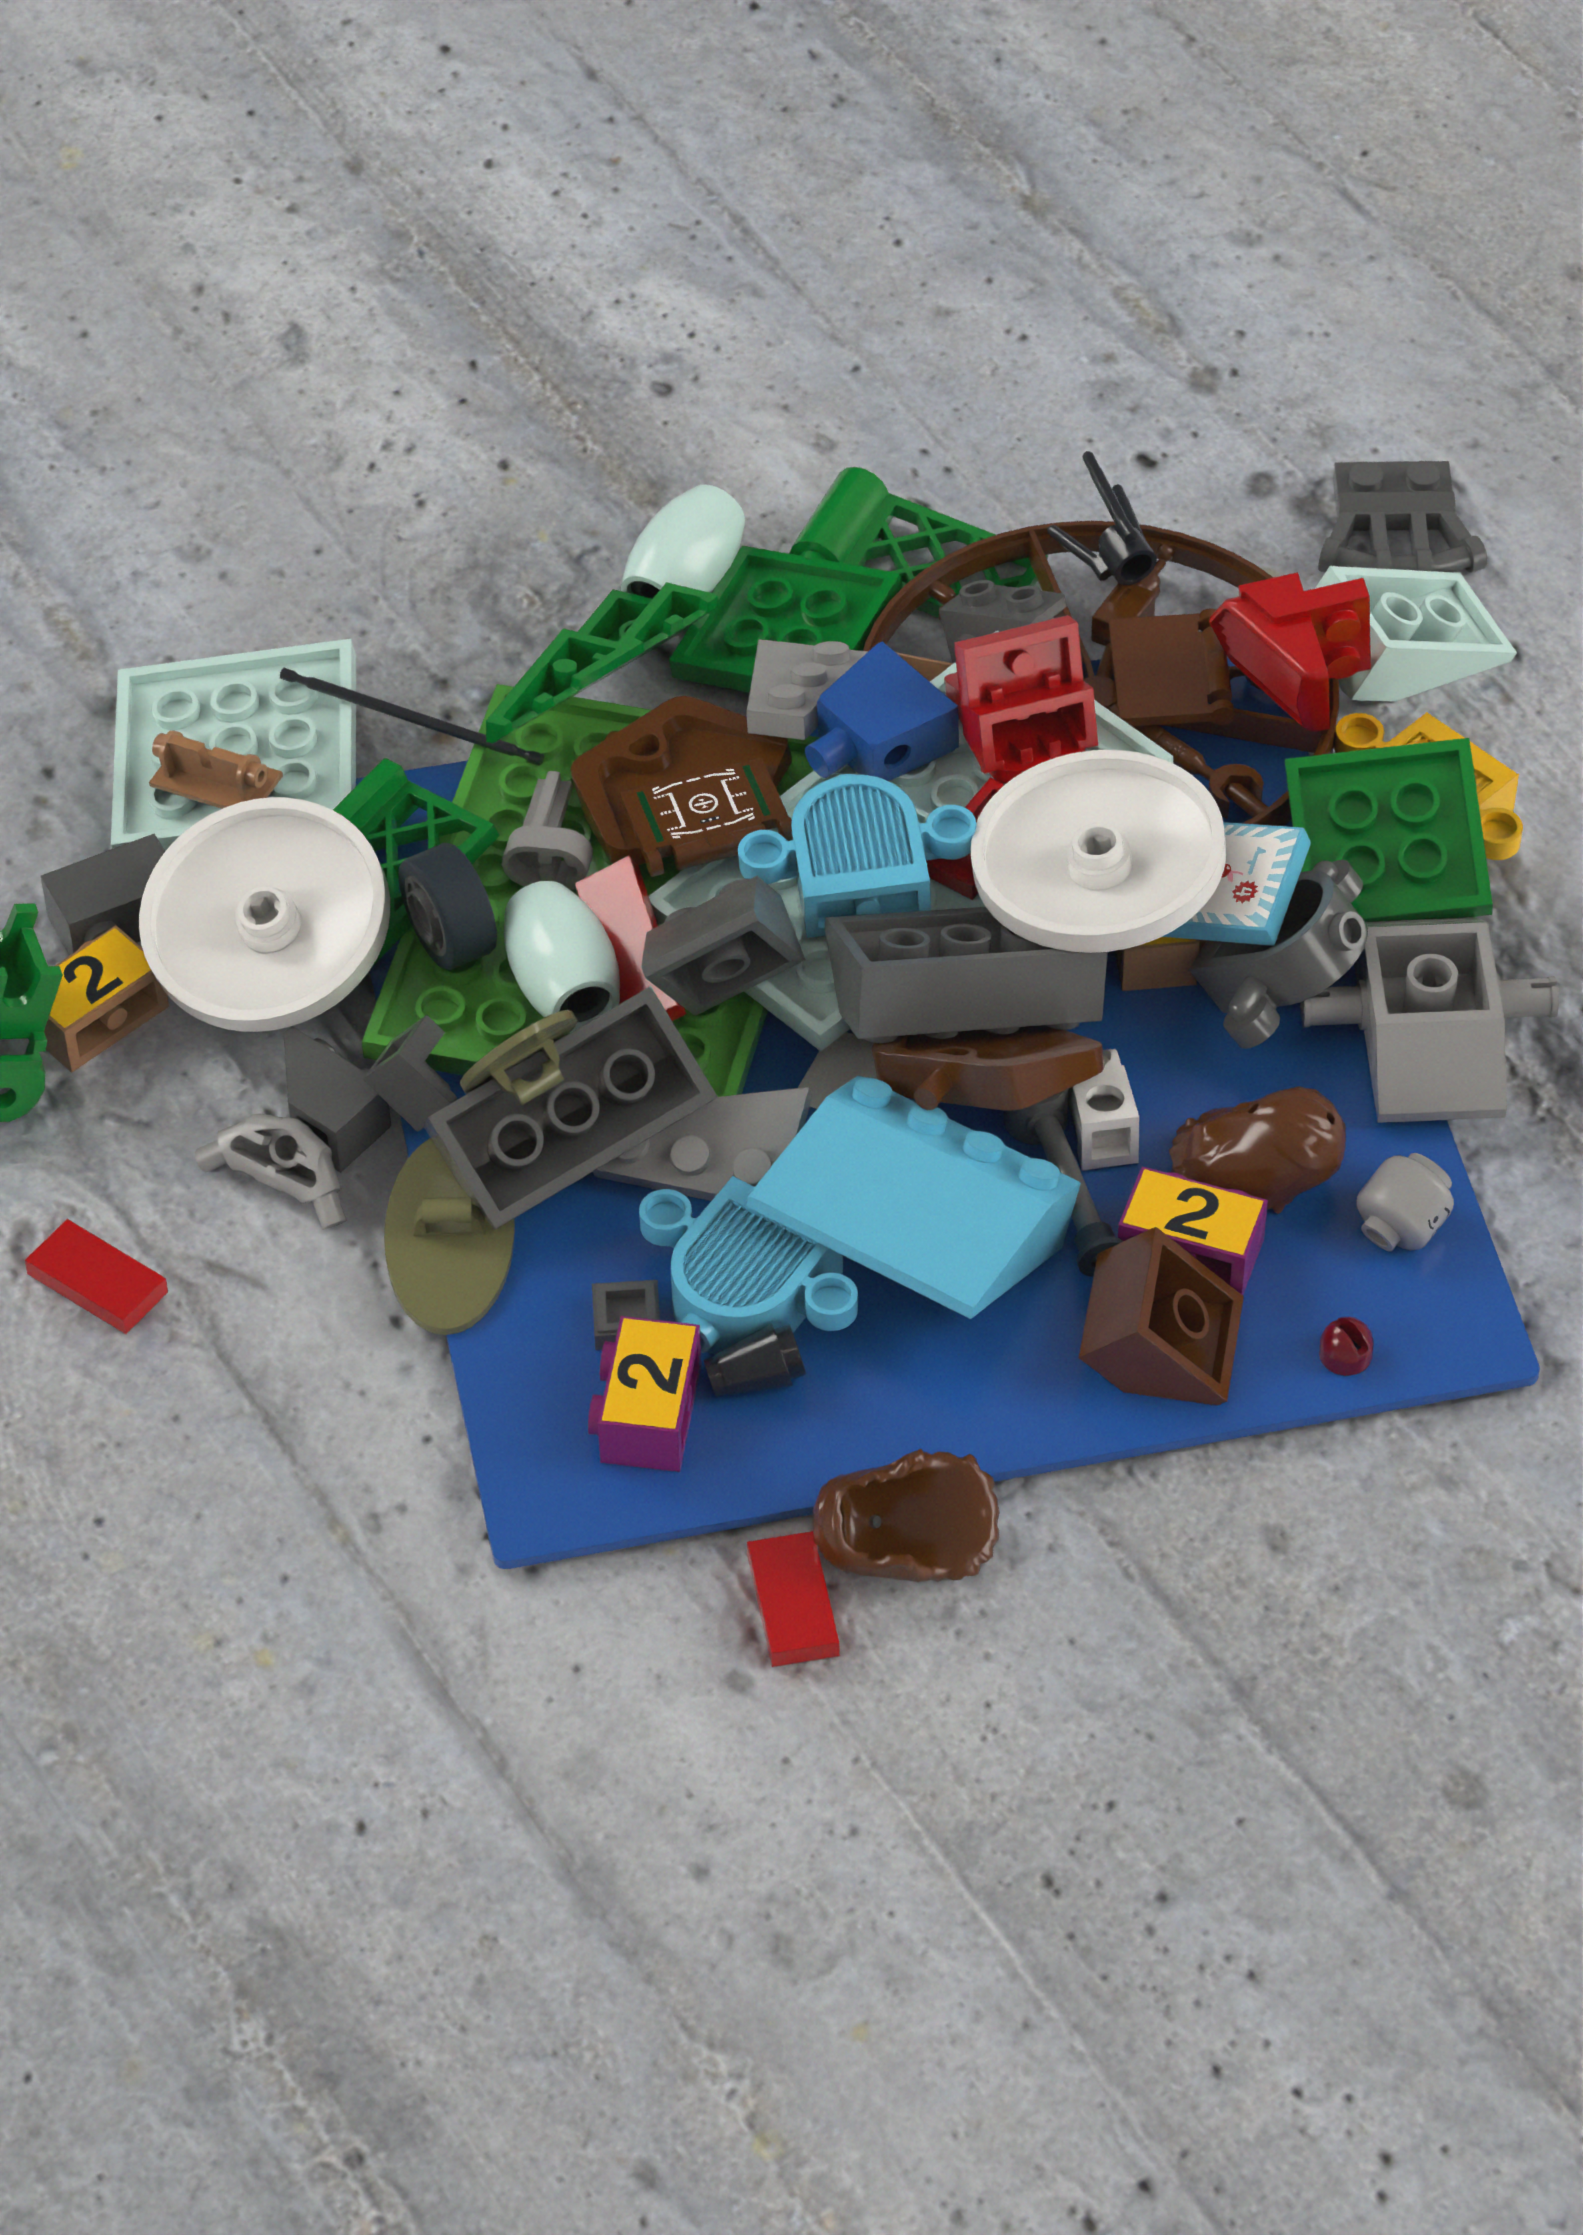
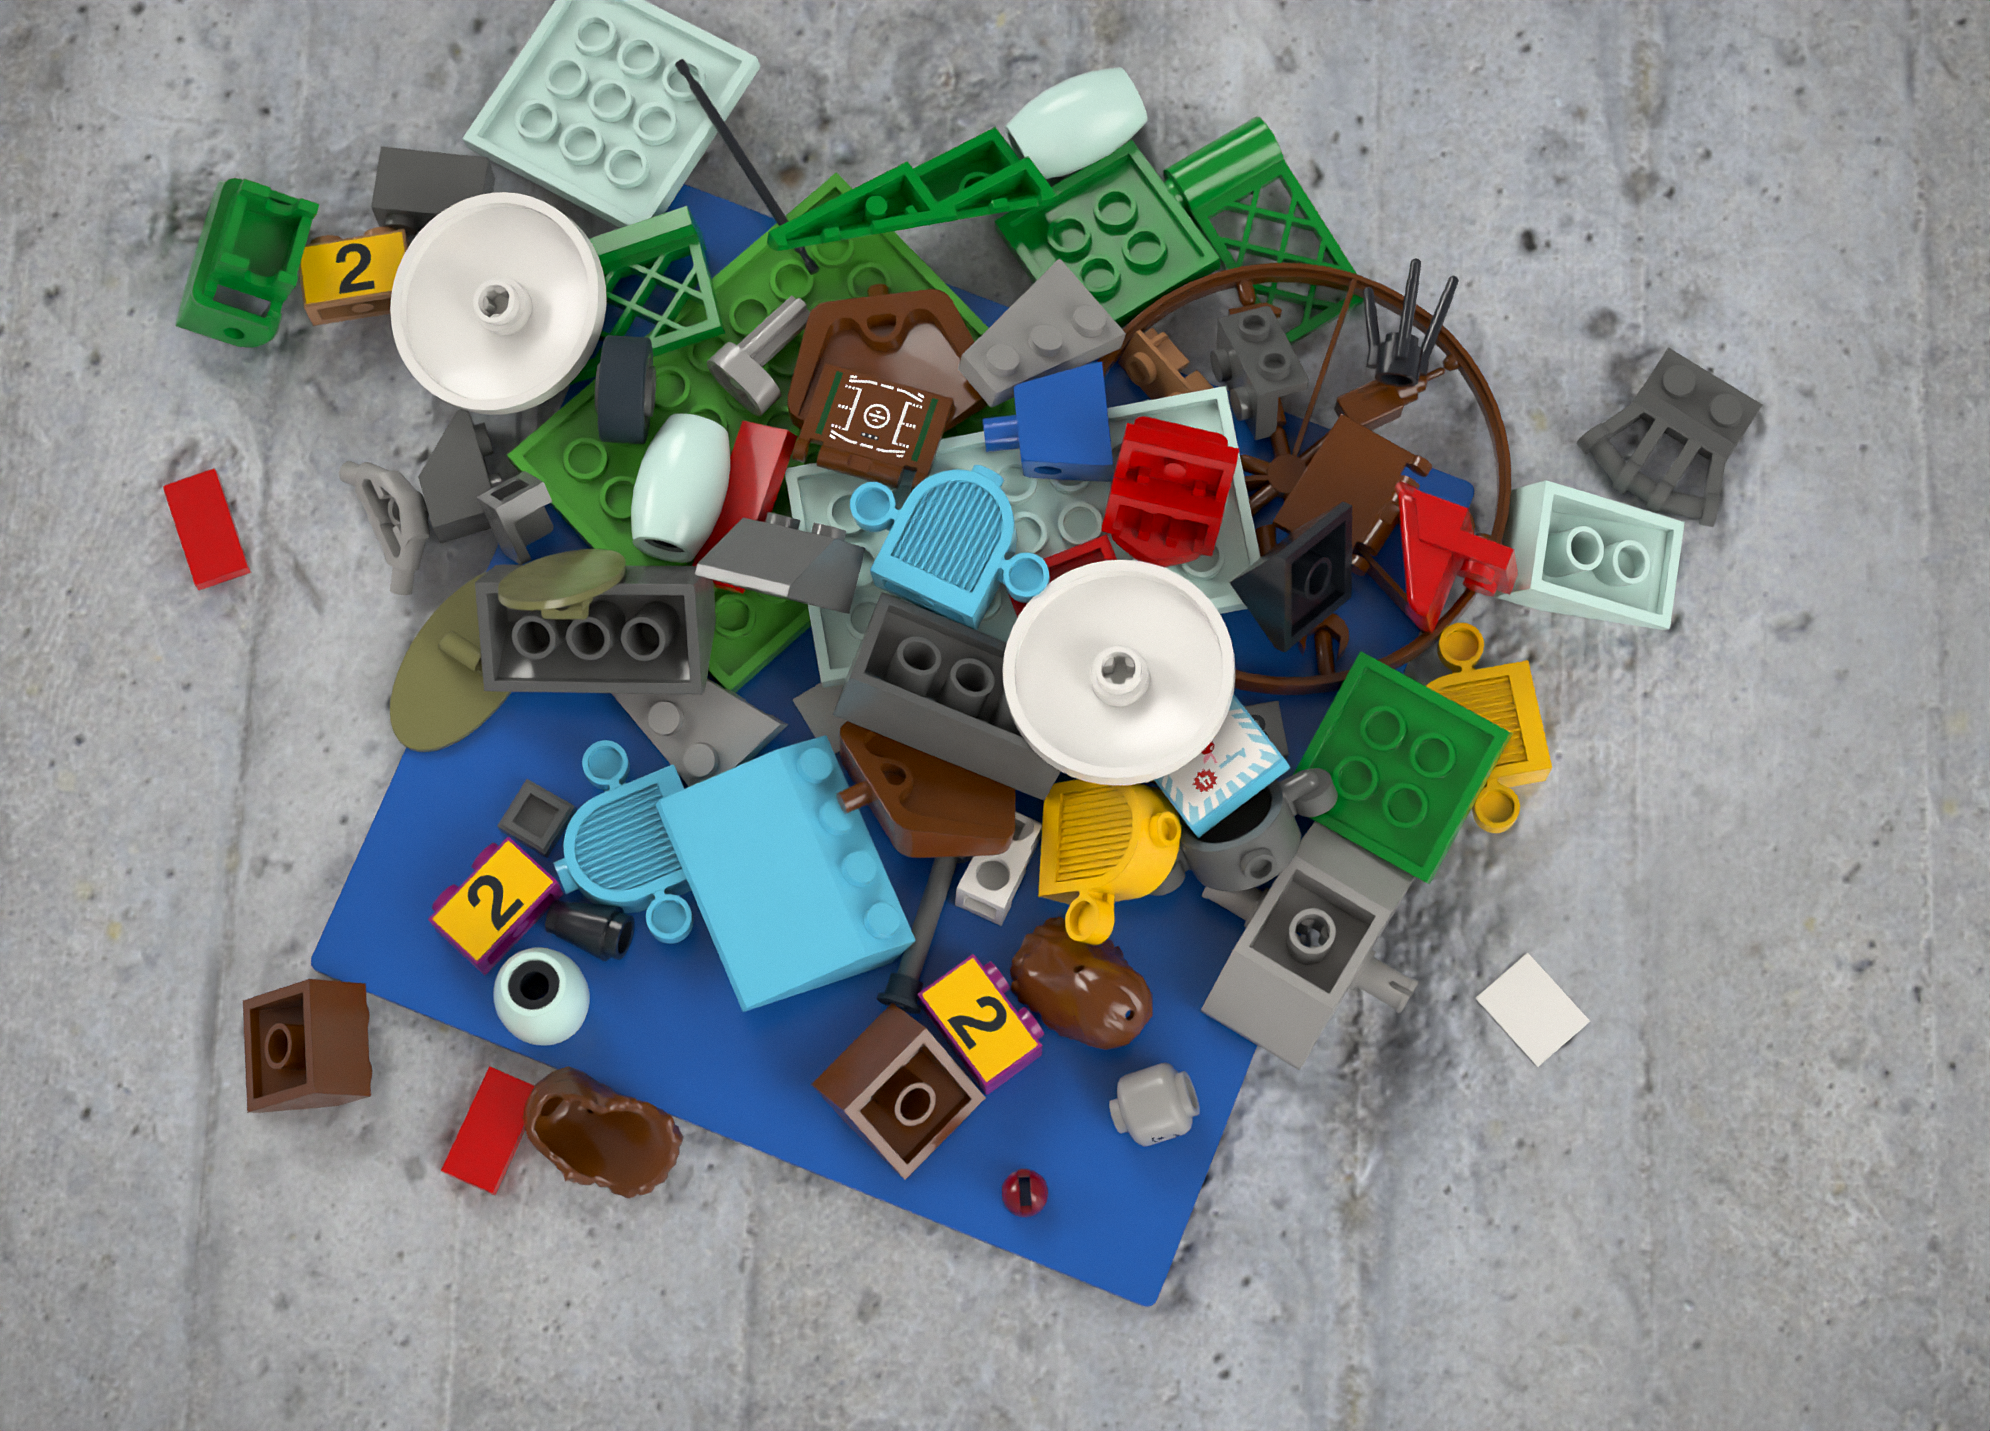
camera: 35 degrees right, 25 degrees up
medium nougat hinge [149,730,283,809] -> none
none -> reddish brown slope [243,979,372,1113]
none -> light aqua piece [494,948,590,1045]
none -> yellow piece [1038,779,1181,945]
none -> black slope [1229,502,1352,653]

